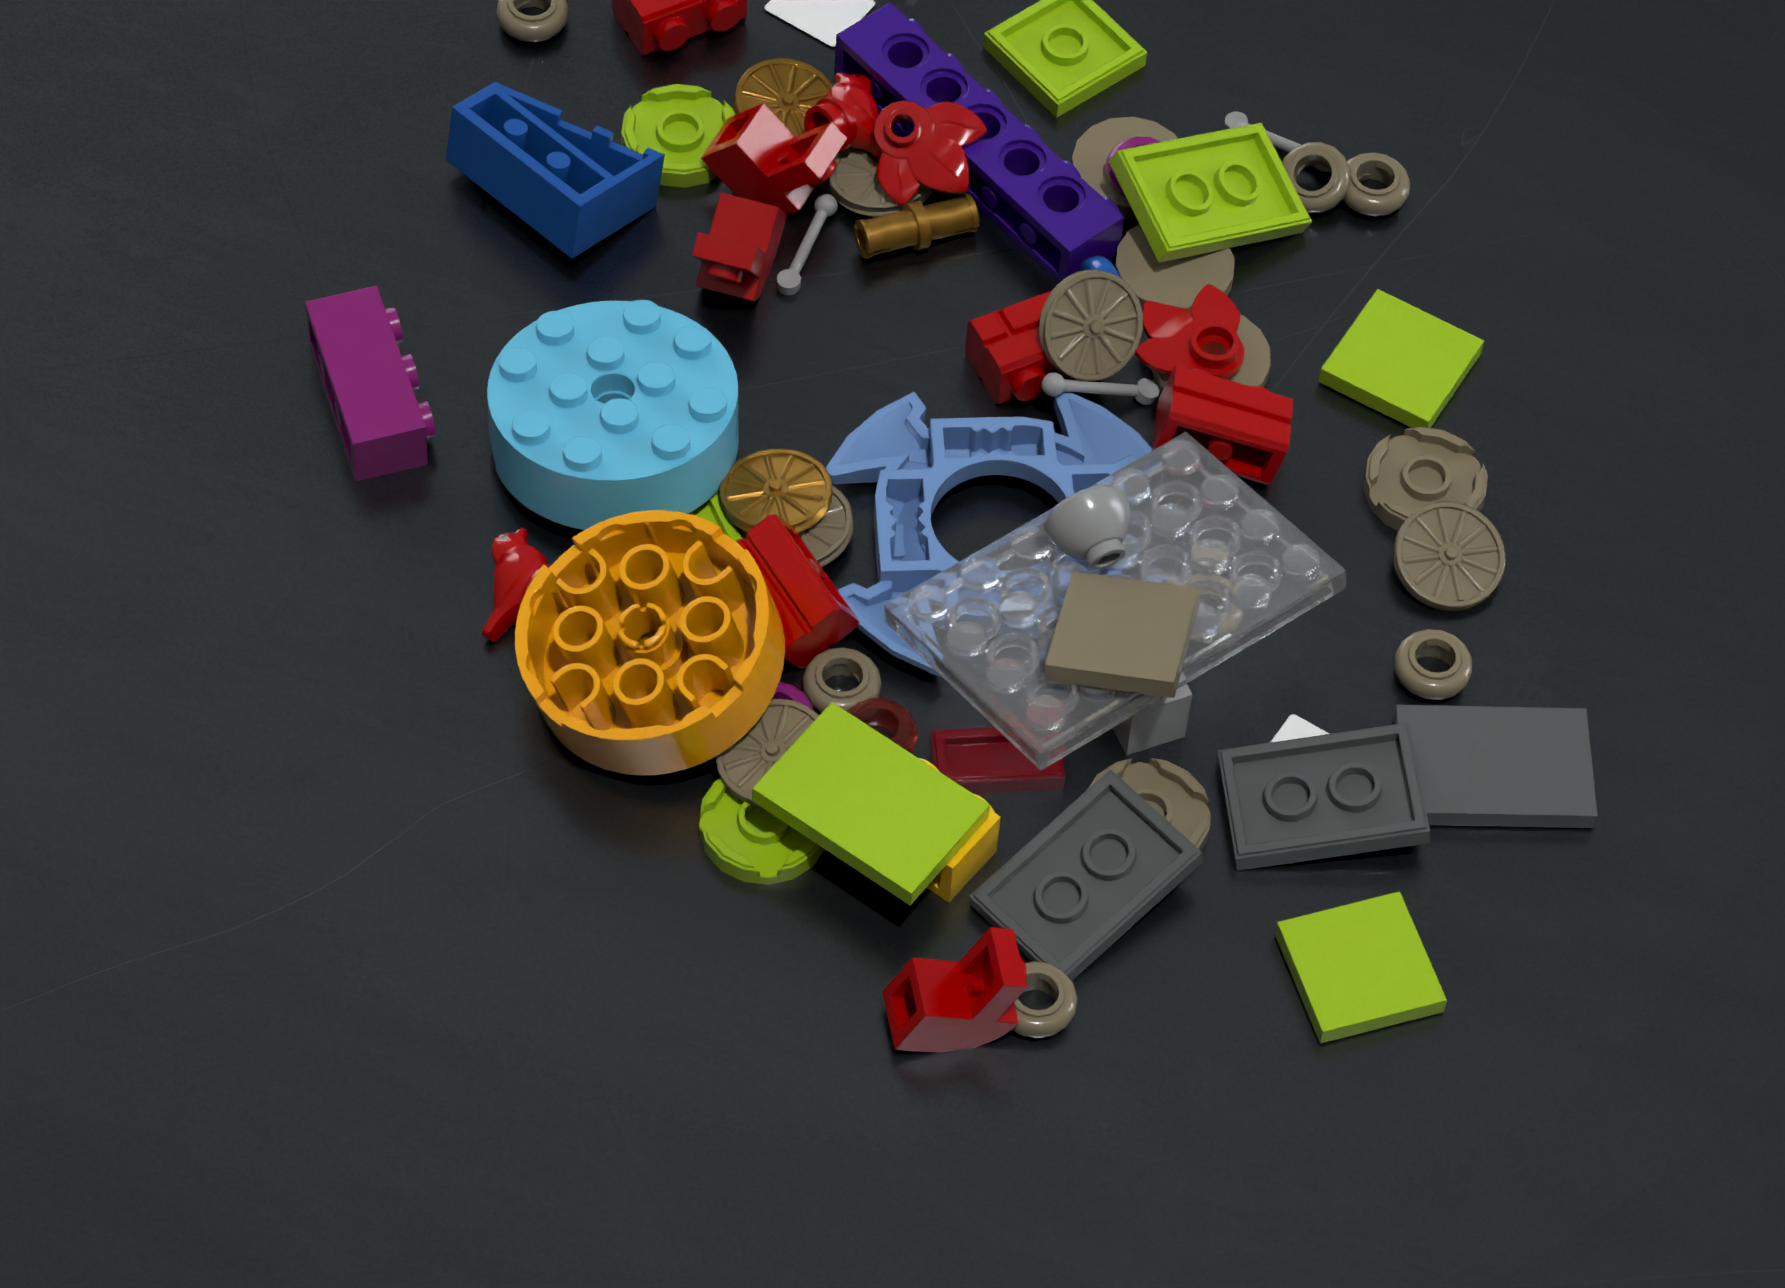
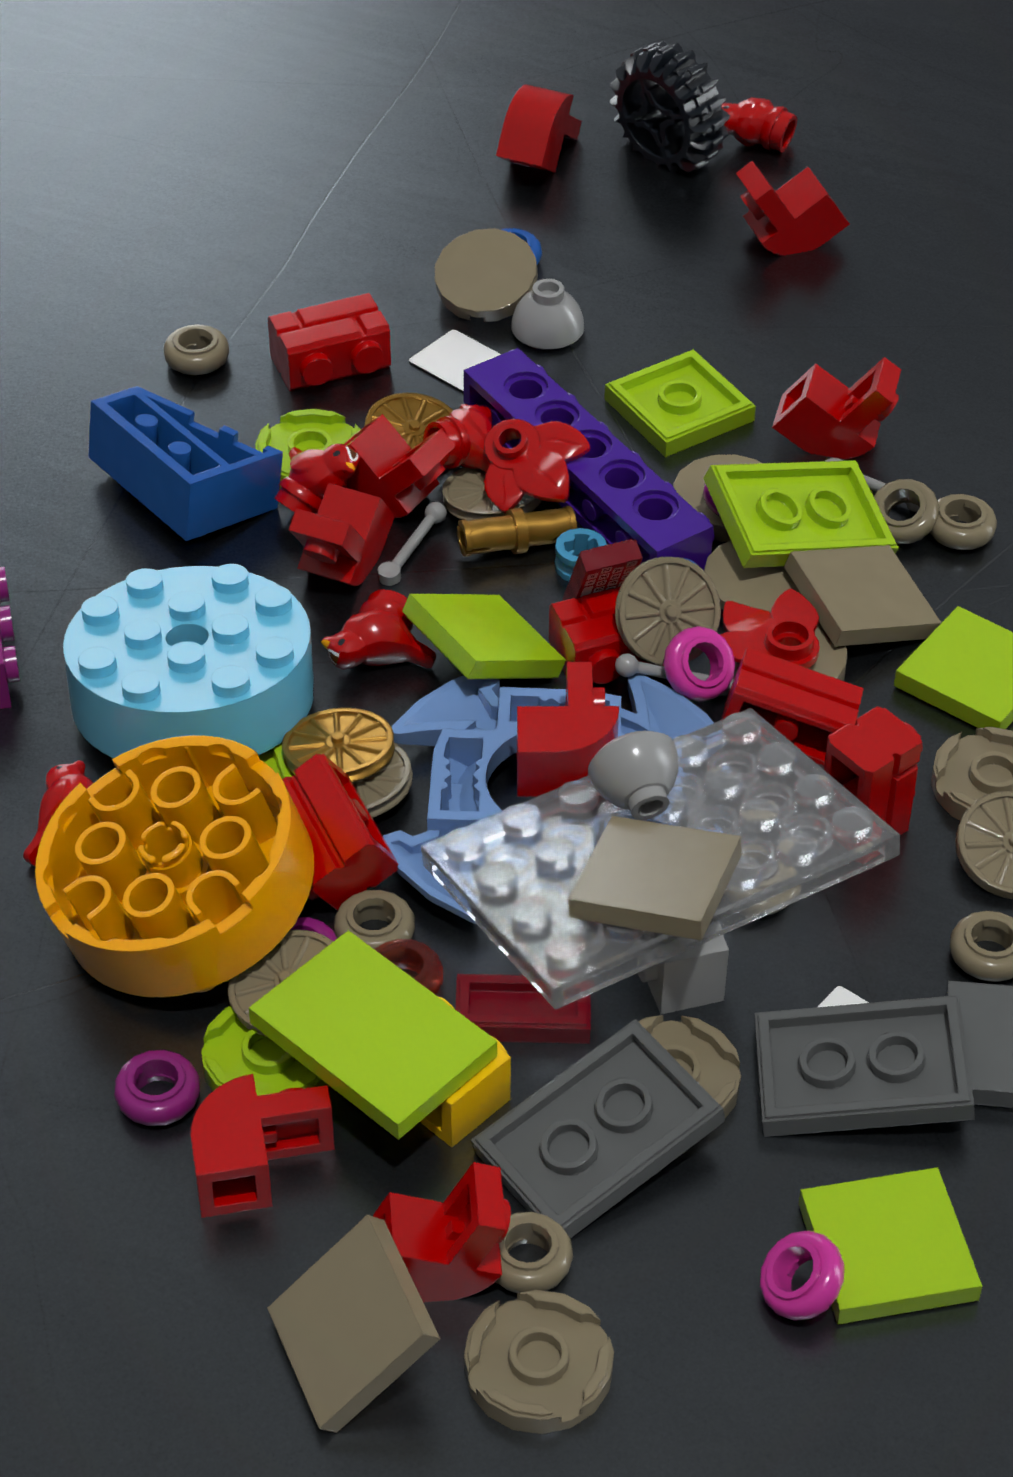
camera: 10 degrees right, 10 degrees down
none -> magenta piece [114,1050,200,1126]
none -> red brick [191,1074,334,1218]
none -> dark tan tile [267,1215,440,1433]
none -> red animal [274,443,360,514]
none -> red animal [321,590,436,670]
none -> lime tile [402,594,566,680]
none -> dark tan tile [464,1290,614,1434]
none -> red brick [517,662,619,797]
none -> dark azure bush [555,528,607,582]
none -> dark red tile [562,539,643,601]
none -> dark pink piece [663,626,735,702]
none -> dark pink piece [760,1230,845,1321]
none -> red brick [772,357,901,459]
none -> dark tan tile [784,545,942,646]
none -> red brick [817,706,923,861]

